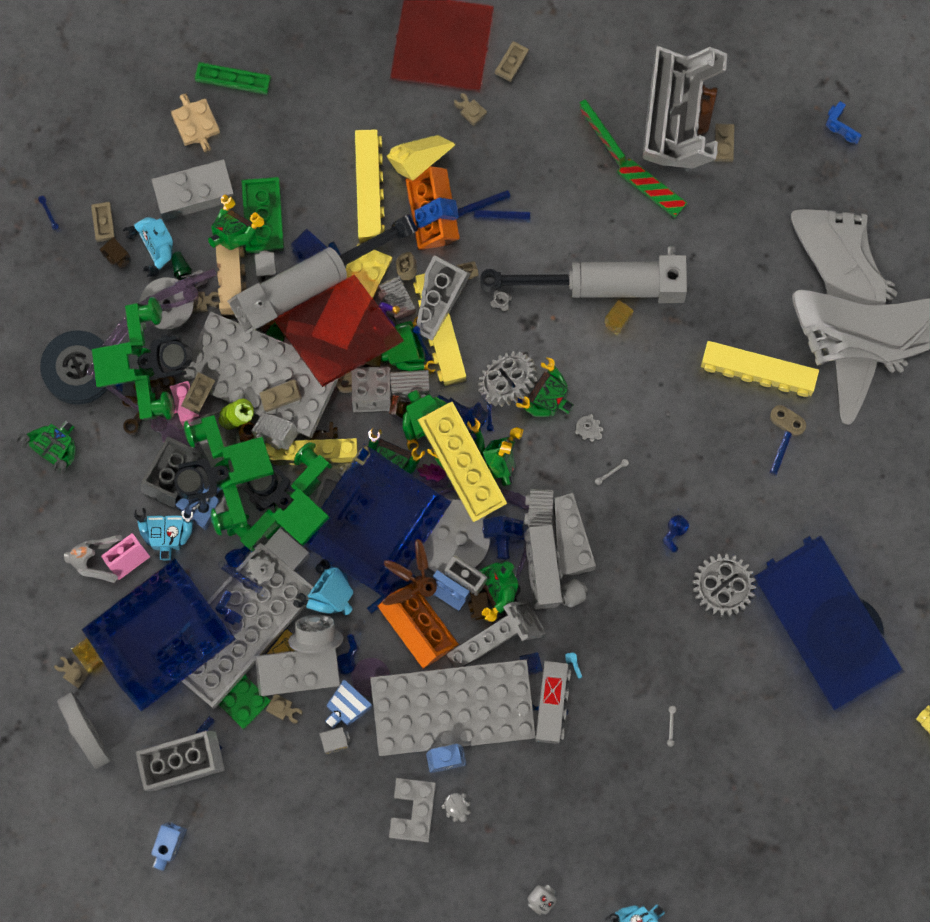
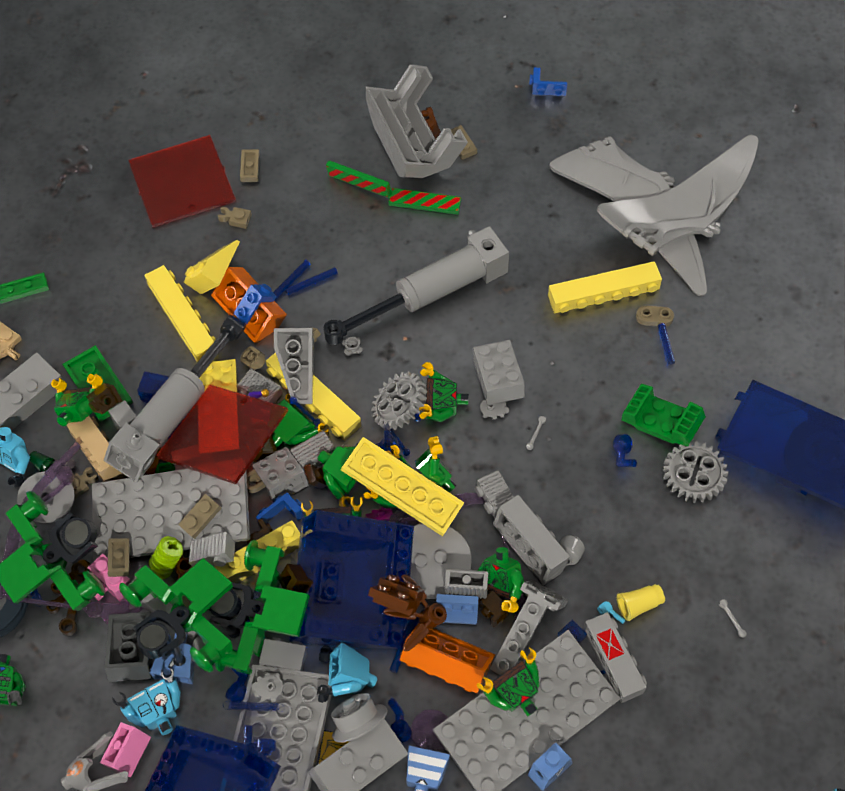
camera: 30 degrees left, 15 degrees down
clear blue brick [482,515,524,560] -> none
light grey wedge [554,493,596,581] -> none
clear yellow brick [604,300,634,334] -> none
none -> dark brown brick [86,383,123,414]
none -> blue bracket [256,493,304,525]
none -> dark brown brick [278,563,314,594]
none -> reddish brown brick [368,574,425,617]
none -> light grey brick [473,340,525,405]
none -> torso [477,647,540,717]
none -> light yellow plant [617,584,665,621]
none -> green plate [621,384,706,447]

